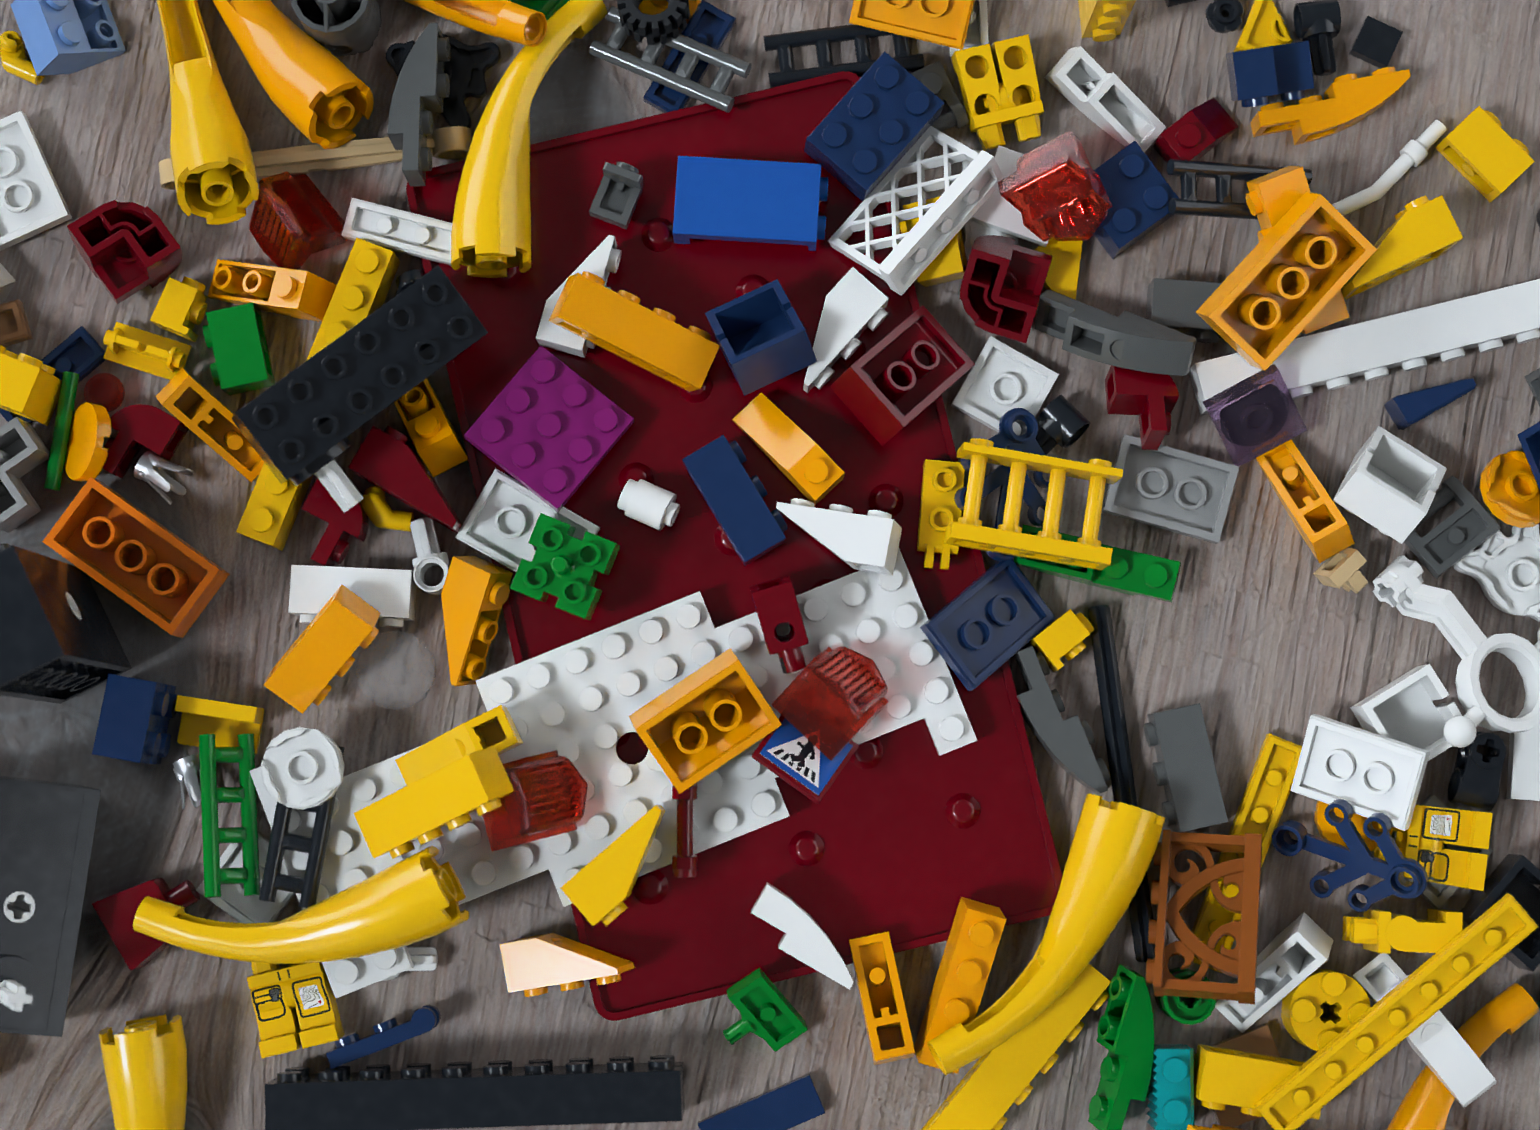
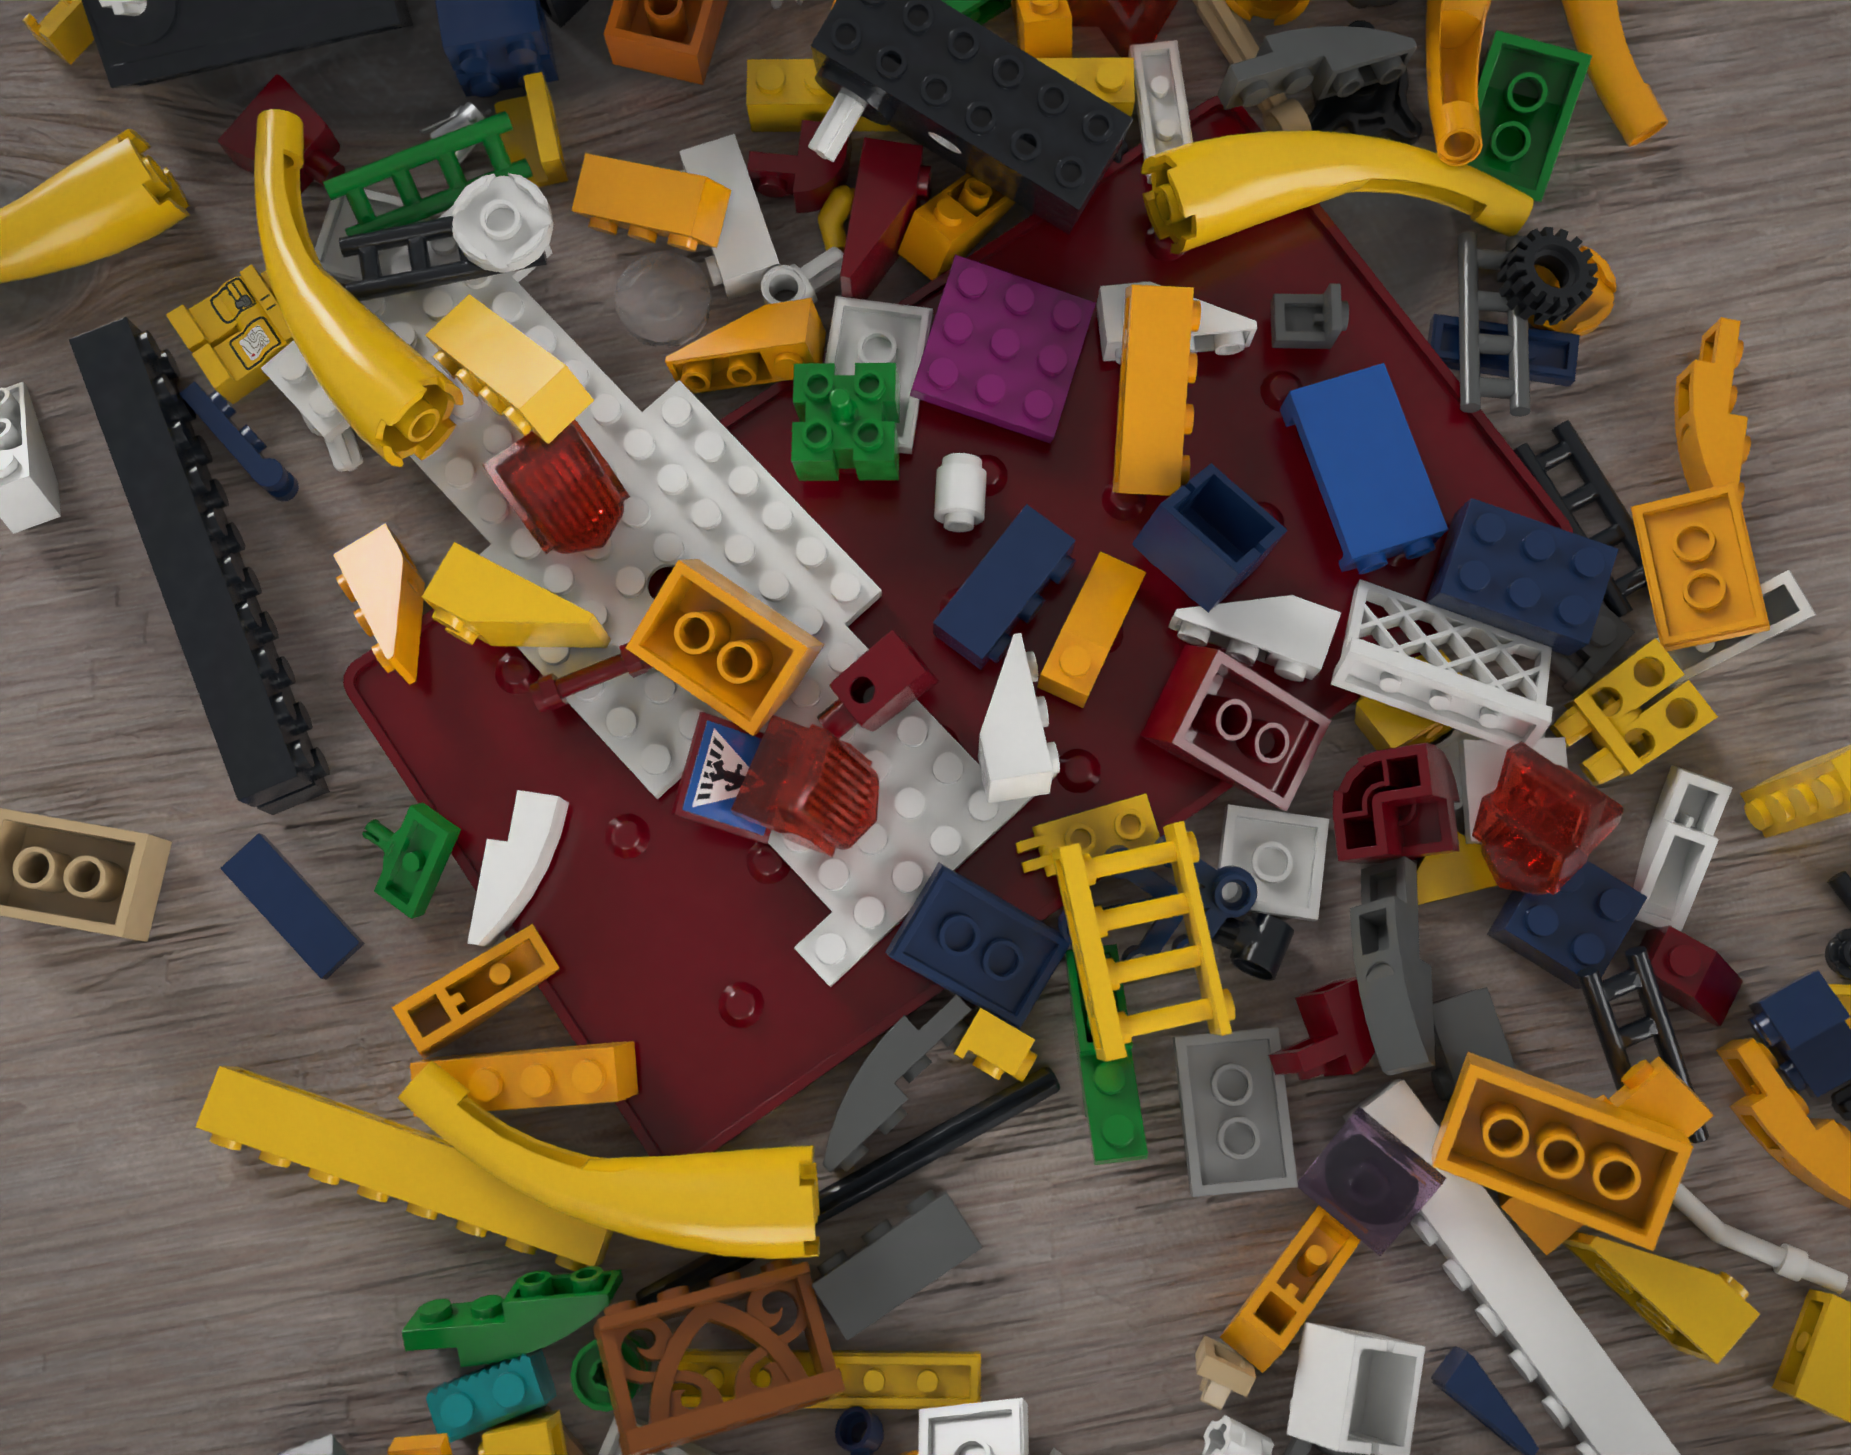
camera: 70 degrees right, 5 degrees down
yellow slope [395,705,523,786] -> none

